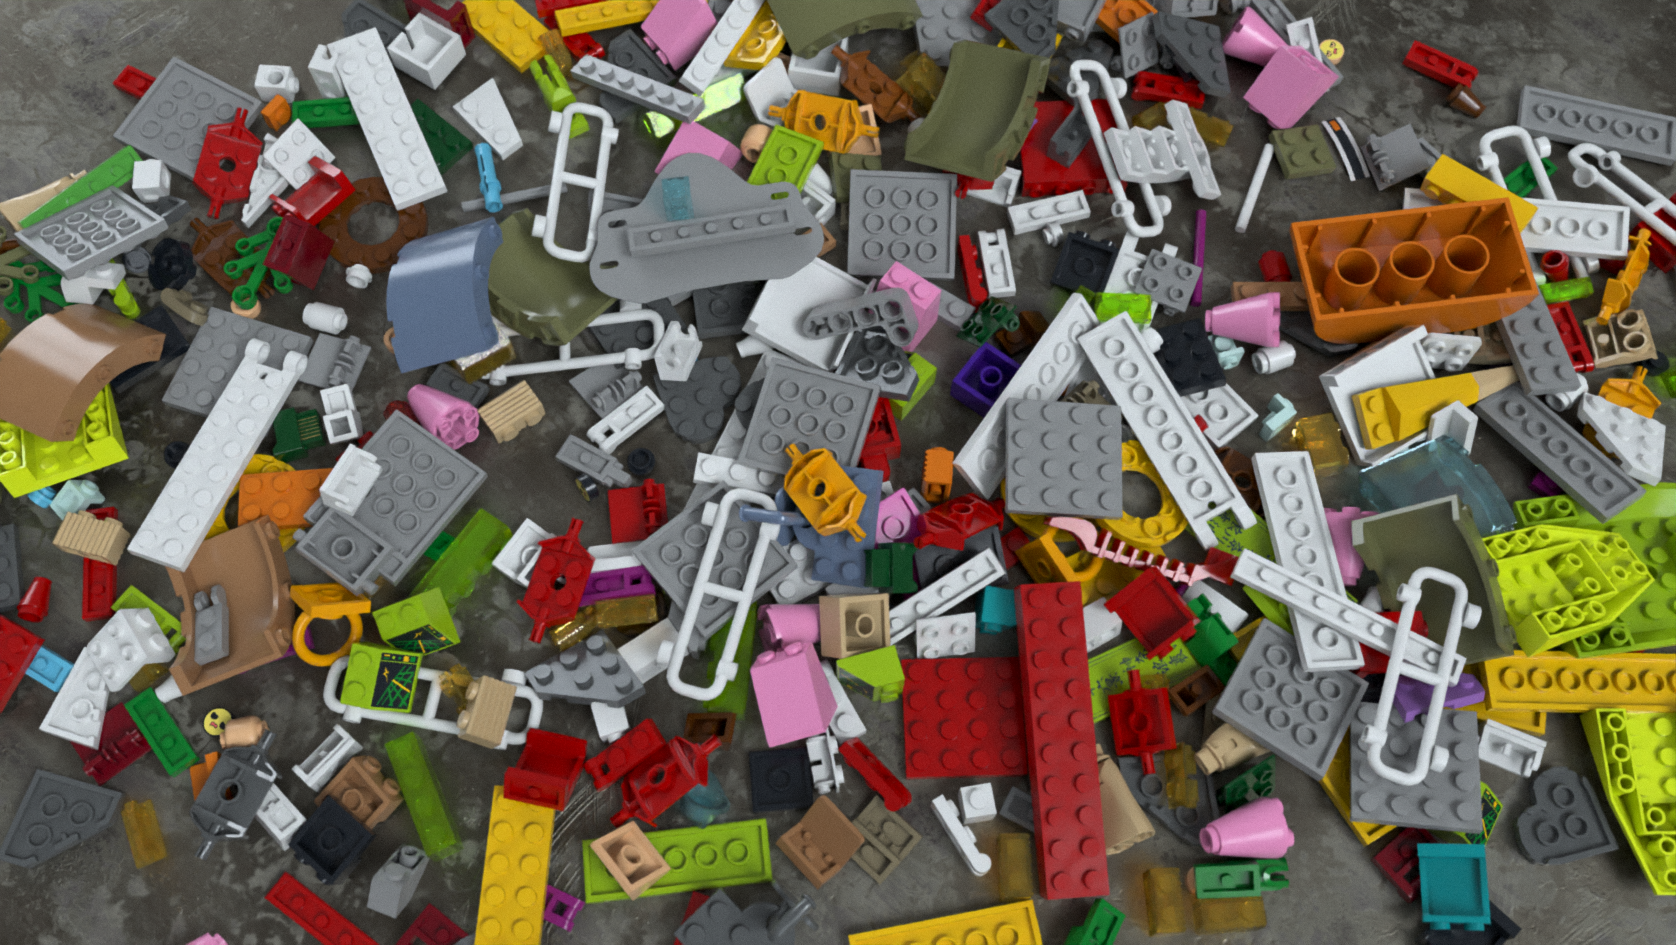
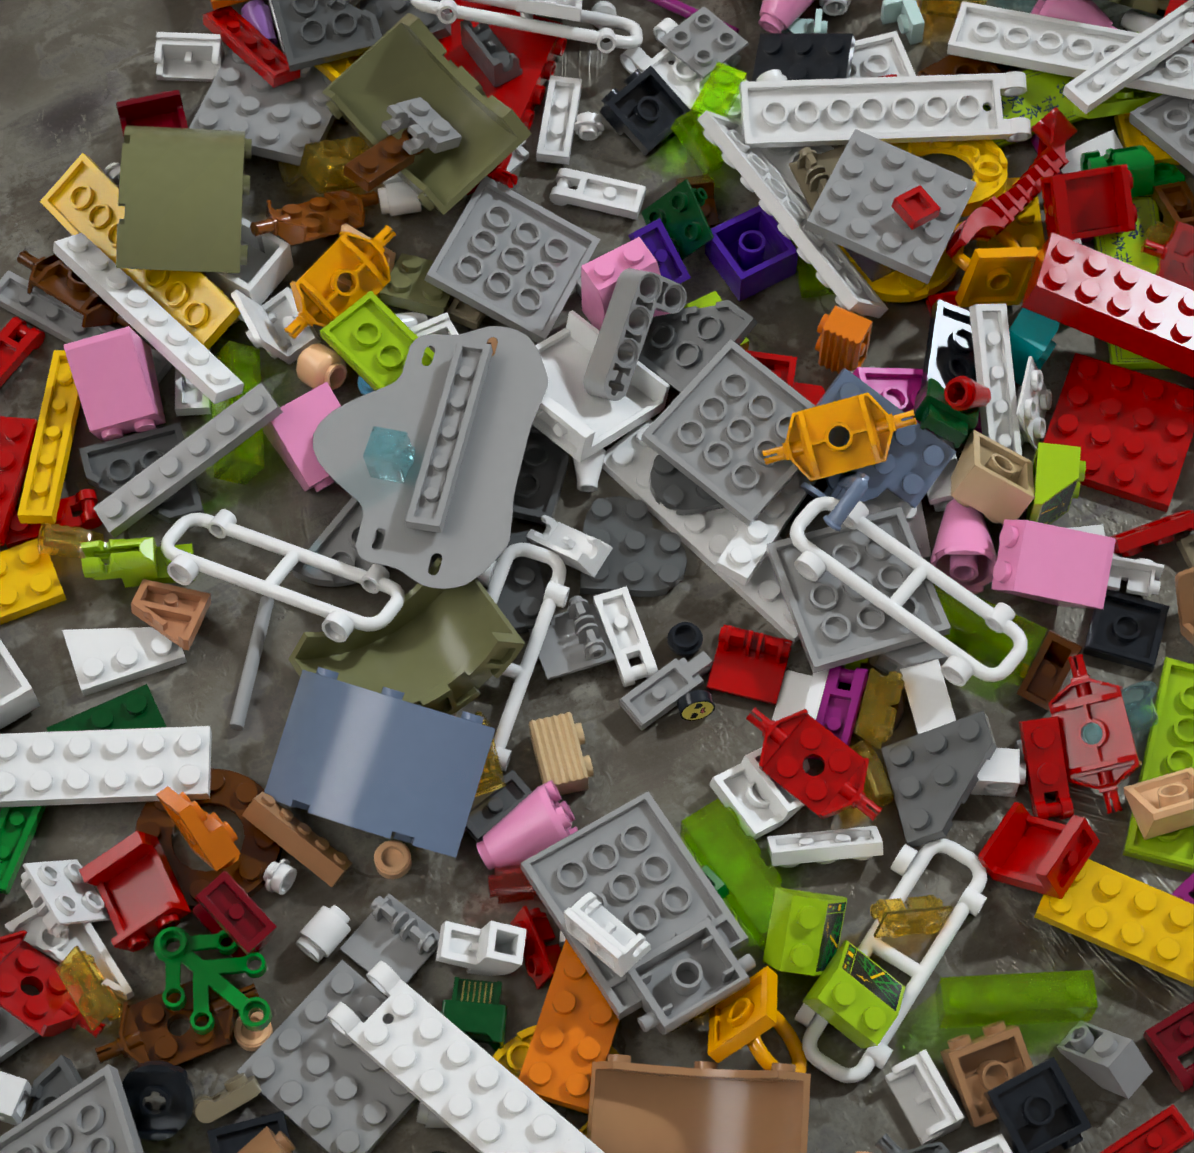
camera: 65 degrees left, 5 degrees down
tan brick [457,675,517,749] -> none
medium azure pin [474,143,503,213] -> none
red plate [914,493,1005,551] -> none
red plate [957,235,987,313] -> none
none -> clear yellow hinge [55,946,123,1031]
none -> nougat wing [131,579,211,651]
none -> orange plate [156,786,241,871]
none -> medium nougat piece [242,791,352,887]
none -> reddish brown plate [344,128,425,192]
none -> light grey plate [381,97,462,155]
none -> dark purple panel [628,218,691,284]
none -> white plate [767,826,883,868]
none -> red plate [891,185,941,230]
none -> red cone [944,376,991,411]

